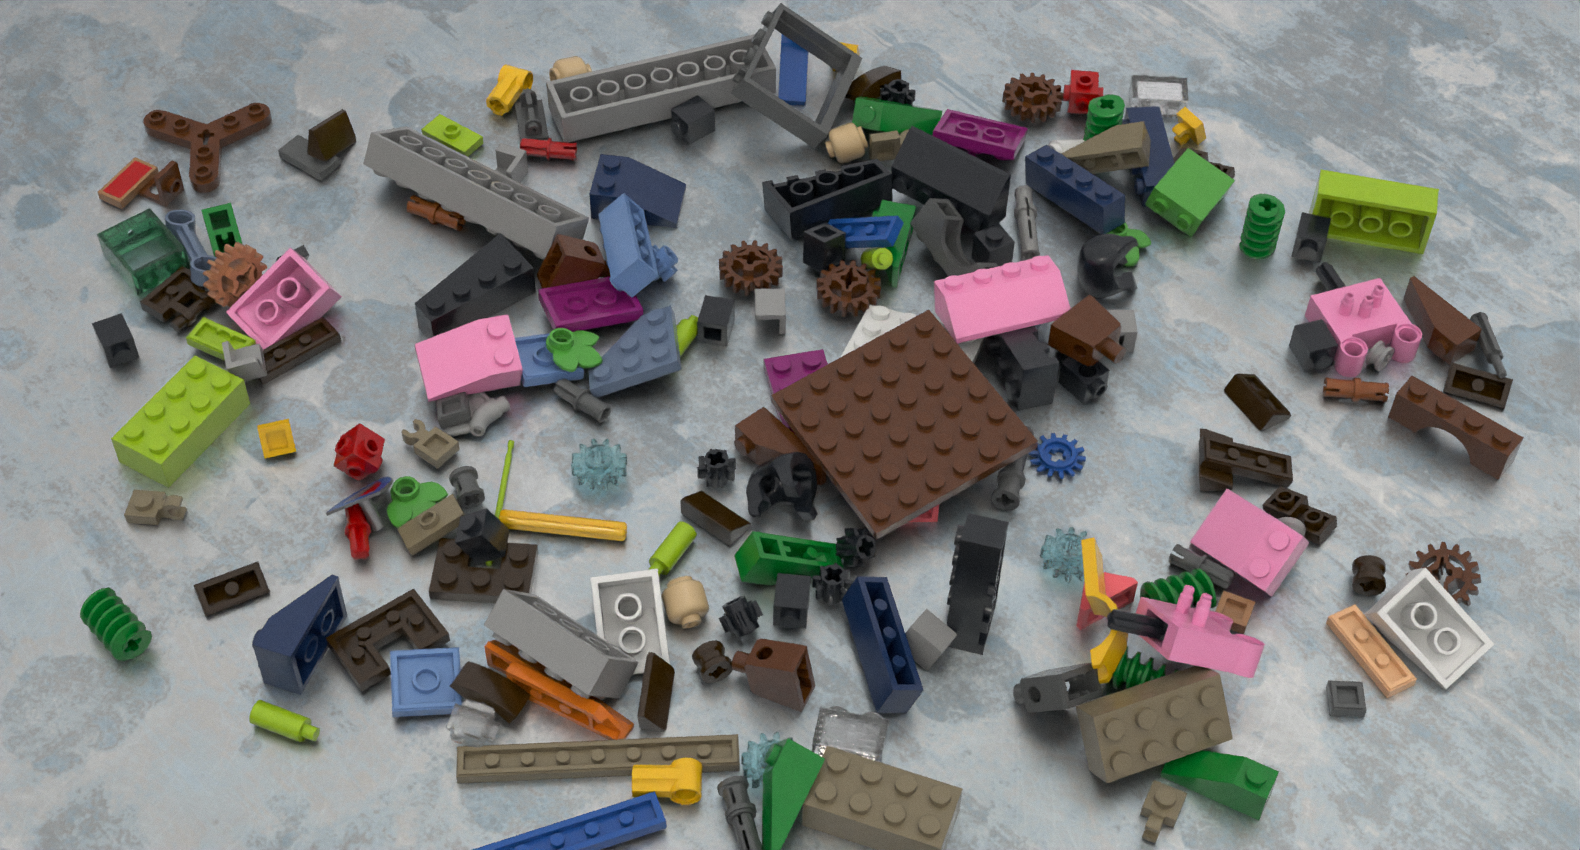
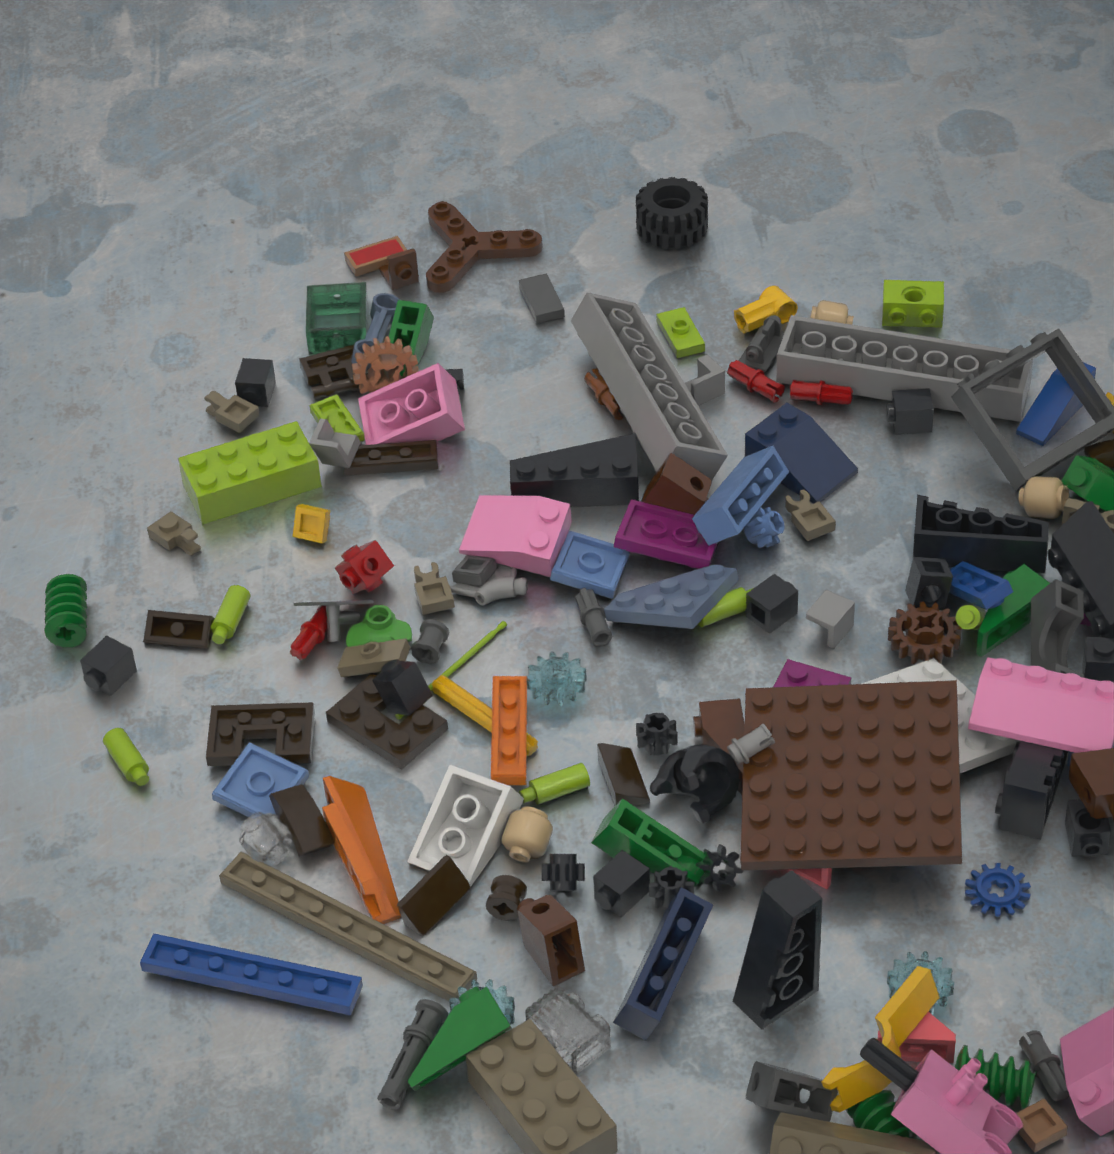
camera: 40 degrees right, 5 degrees down
dark blue slope [252,574,347,695] -> none
dark brown slope [307,109,356,161] -> none
light grey brick [484,589,639,700] -> none
bright green plate [546,328,603,372] -> none
yellow piece [632,758,703,805] -> none
reddish brown gear [719,240,783,296] -> none
light grey panel [905,609,957,670] -> none
dark grey pin [991,426,1034,511] -> none
none -> black brick [80,635,137,696]
none -> dark tan plate [204,391,259,433]
none -> lime cylinder [211,585,251,644]
none -> orange tile [491,676,527,785]
none -> black tyre [636,177,708,249]
none -> light grey pin [727,724,775,765]
none -> dark tan plate [785,490,836,541]
none -> red axle [790,380,853,405]
none -> lime brick [882,280,944,328]

